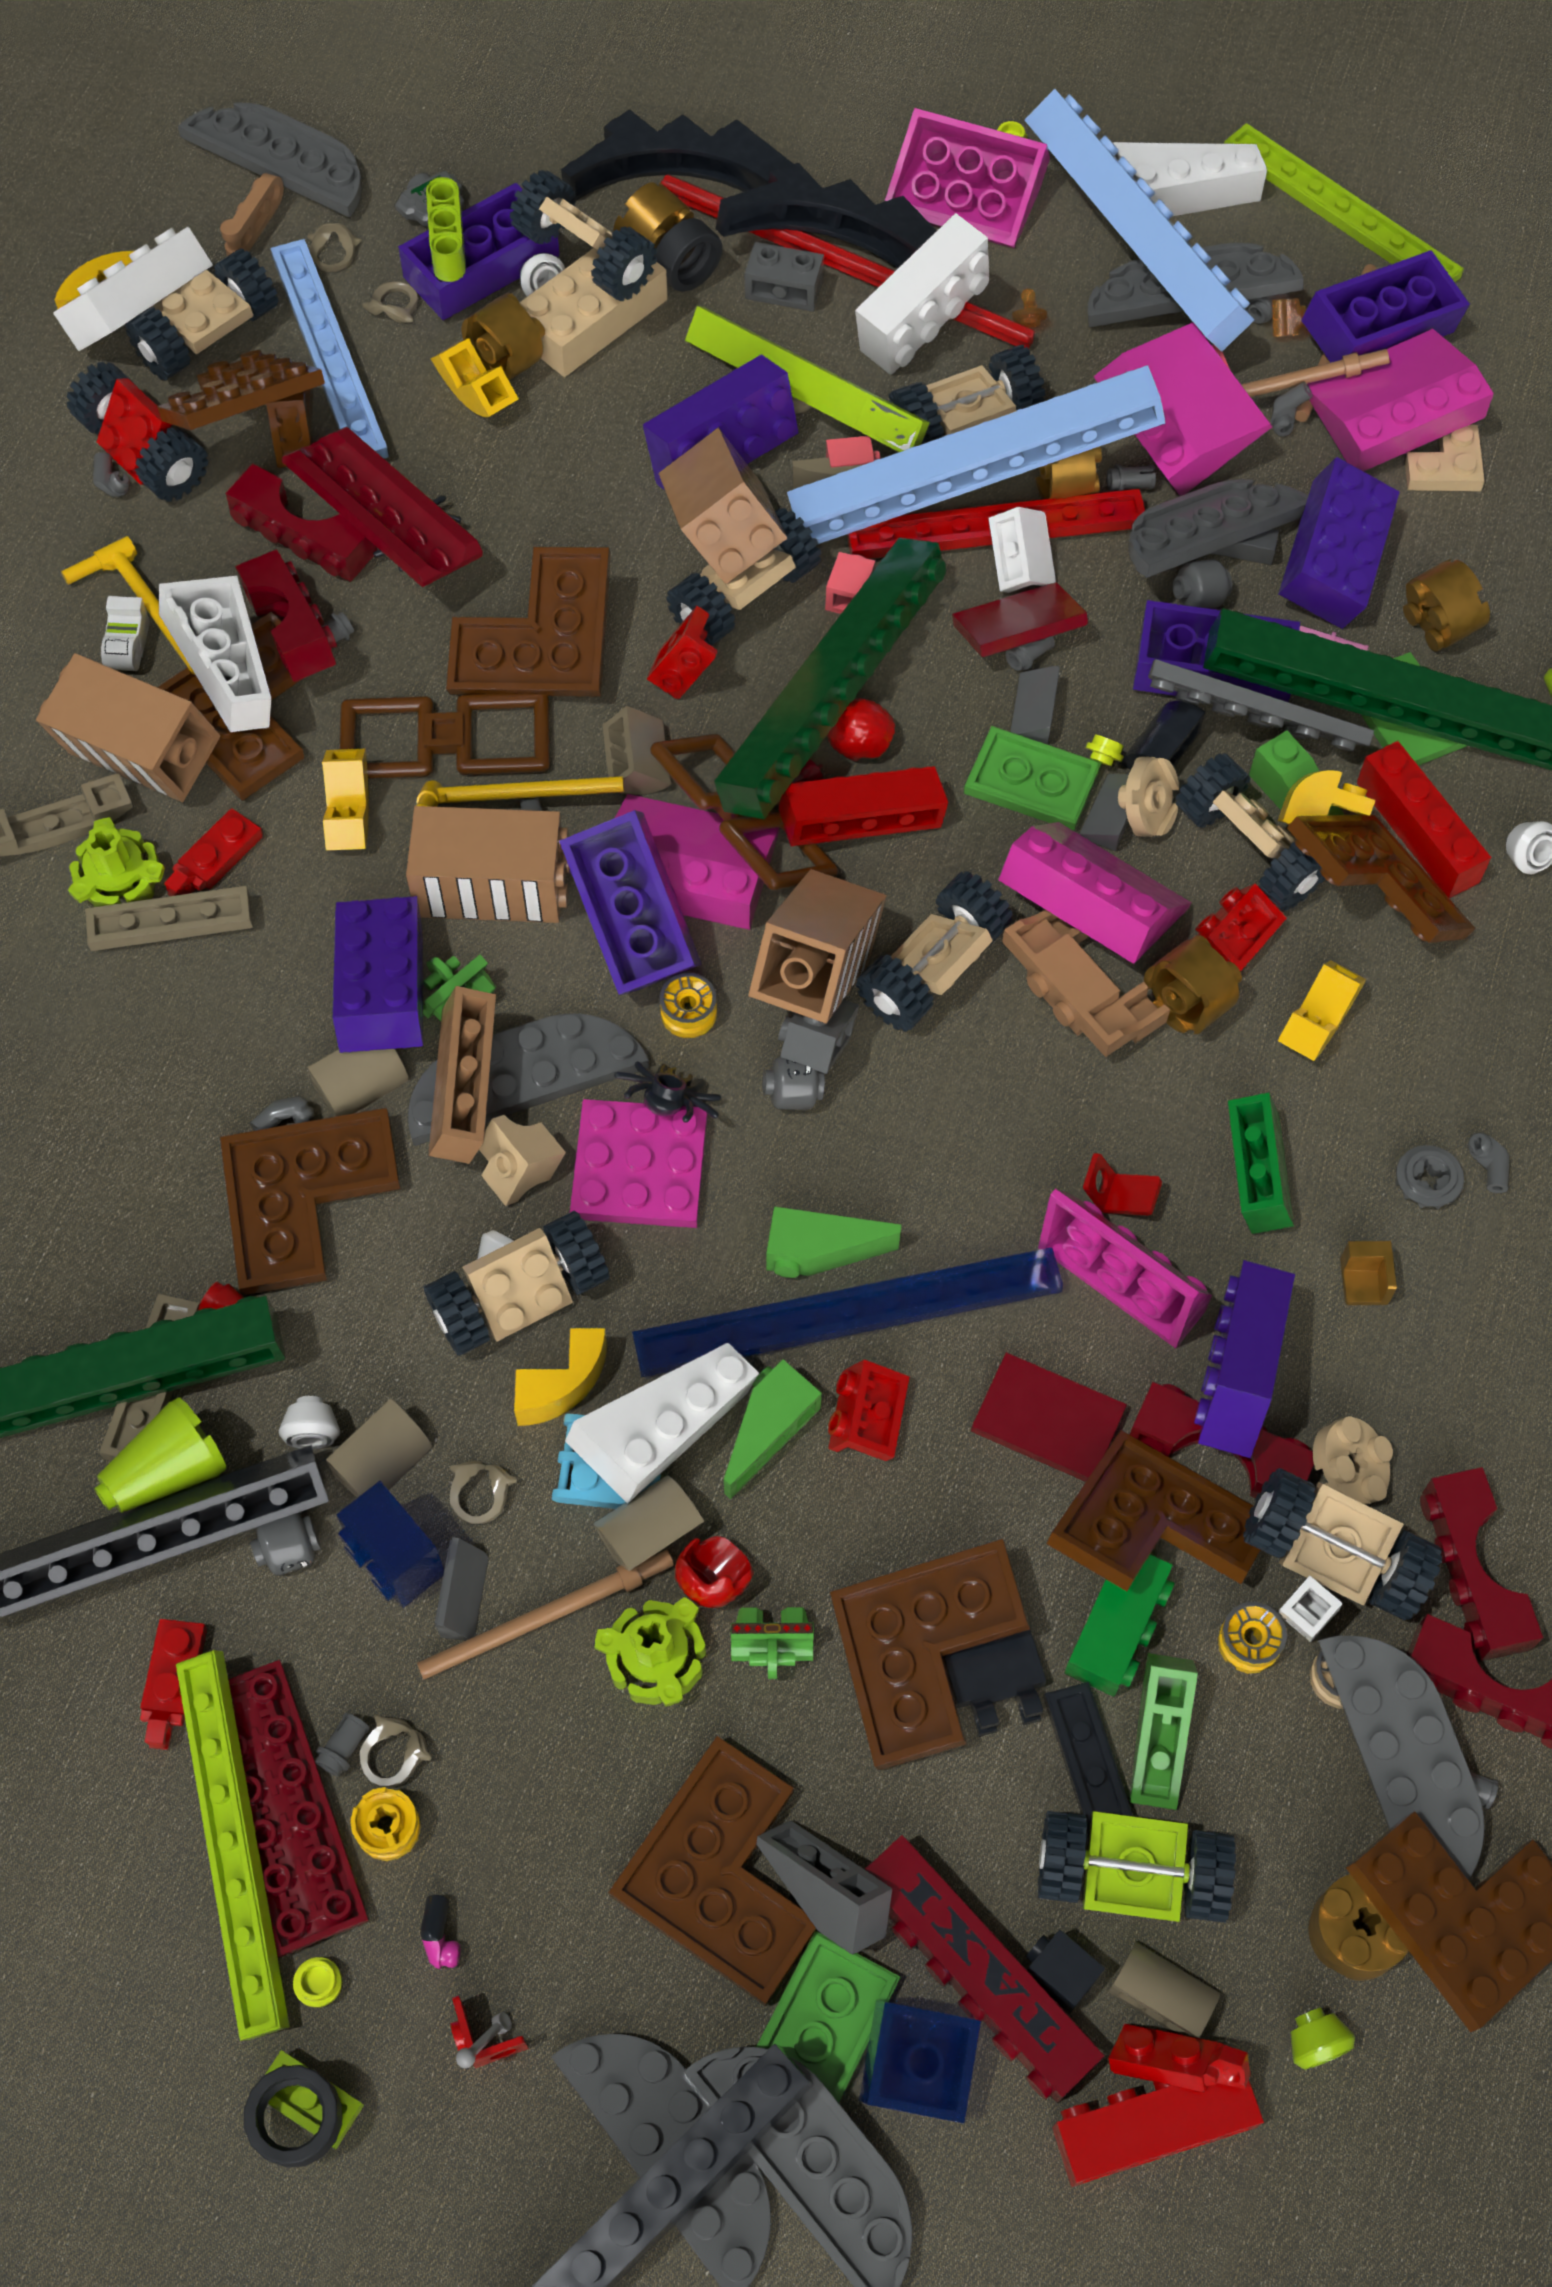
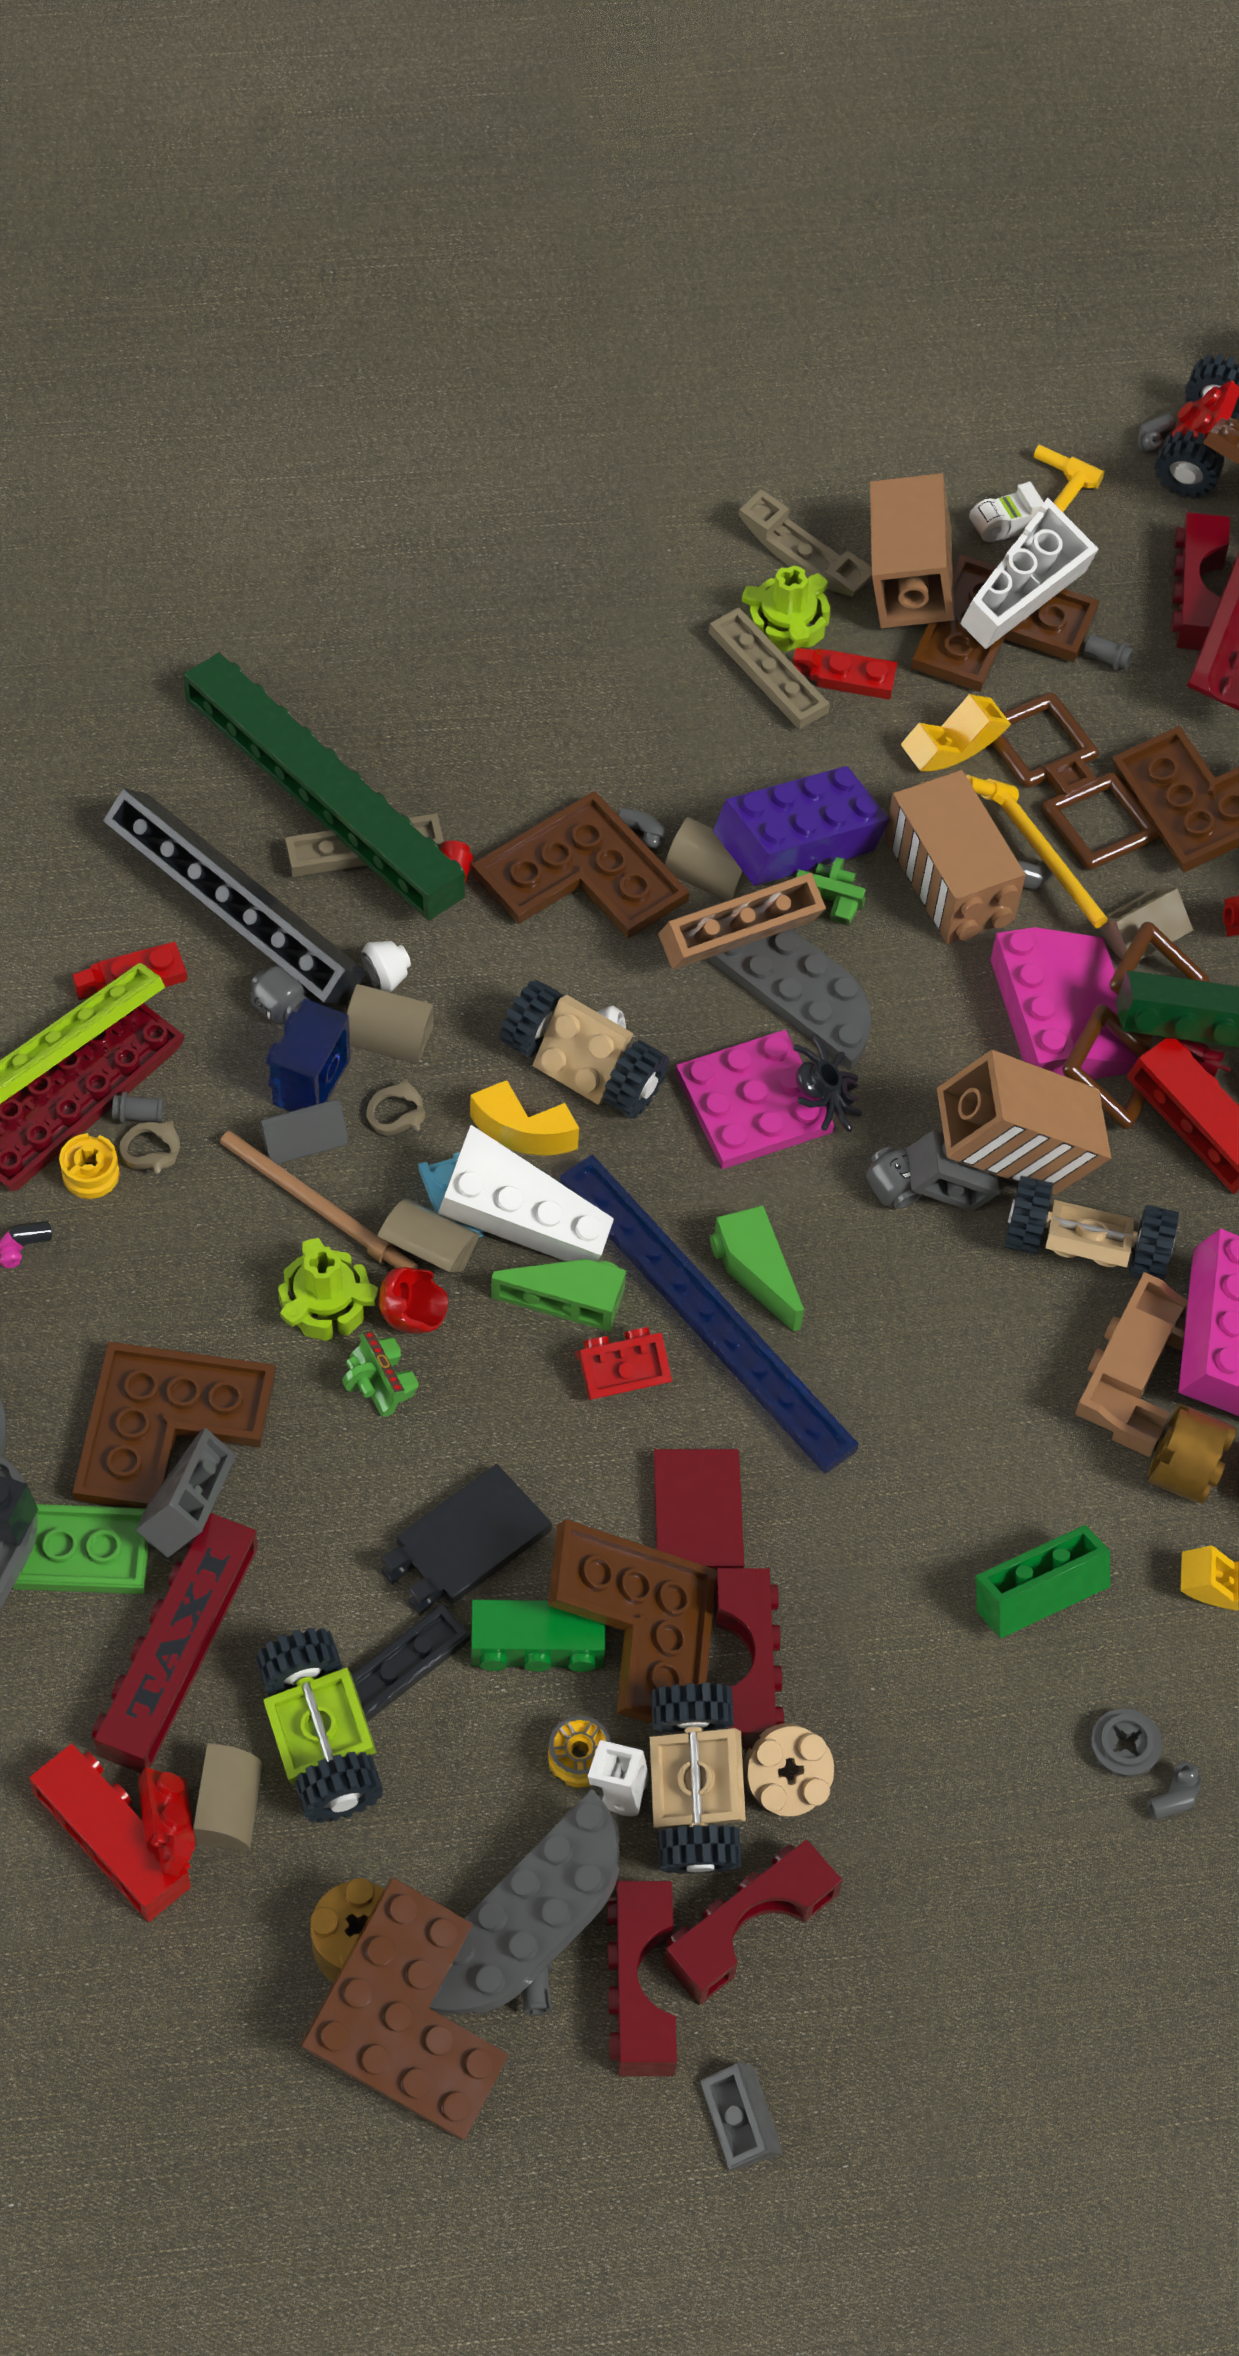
camera: 60 degrees right, 5 degrees down
lime cone [94,1397,227,1513] -> none
dark red arch [235,549,337,682] -> none
tan brick [479,1115,566,1206] -> none
dark purple brick [559,810,702,995] -> none
yellow wheel [660,973,717,1038] -> none
reddish brown plate [830,1539,1030,1771] -> none
clear blue brick [859,1999,981,2124] -> none
black brick [1026,1929,1105,2013] -> none
dark pink slope [1038,1188,1212,1349] -> none
red bracket [1083,1153,1162,1216] -> none
bright green slope [1130,1653,1198,1810] -> none
dark purple brick [1194,1260,1295,1458] -> none
lime cone [1290,2007,1355,2070] -> none
pearl gold panel [1340,1241,1397,1305] -> none

